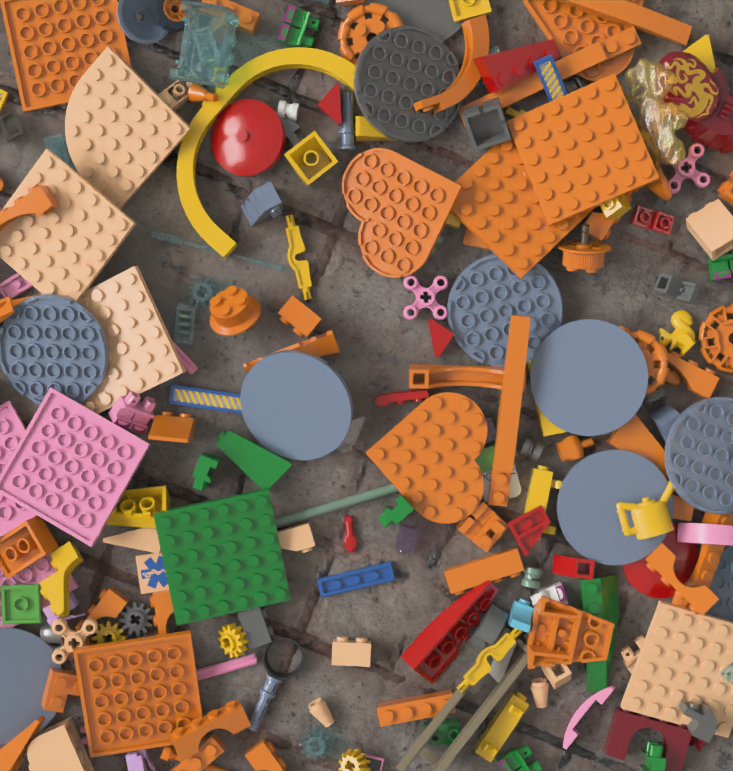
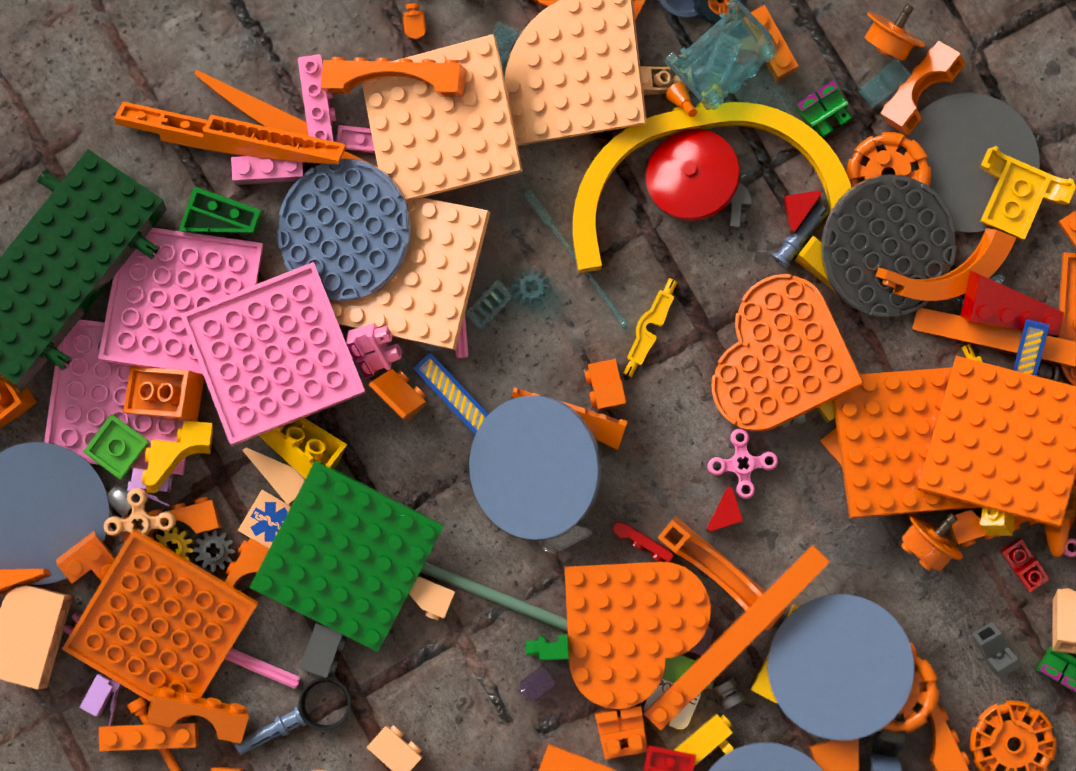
camera: 40 degrees right, 5 degrees down
green hips [192,452,222,491] -> none
orange piece [209,285,261,336] -> none
green slope [216,430,293,489] -> none
yellow gear [218,623,248,658] -> none
sand blue wedge [241,181,285,227] -> none
white wheel [277,100,299,122] -> none
yellow slope [284,131,338,186] -> none
blue tile [317,561,396,598] -> none
red piece [344,515,358,553] -> none
sand blue tile [447,254,563,367] -> none
dark grey piece [462,97,511,151] -> none
orange piece [556,434,594,462] -> none
orange piece [654,361,681,386] -> none
yellow animal [659,310,696,357] -> none

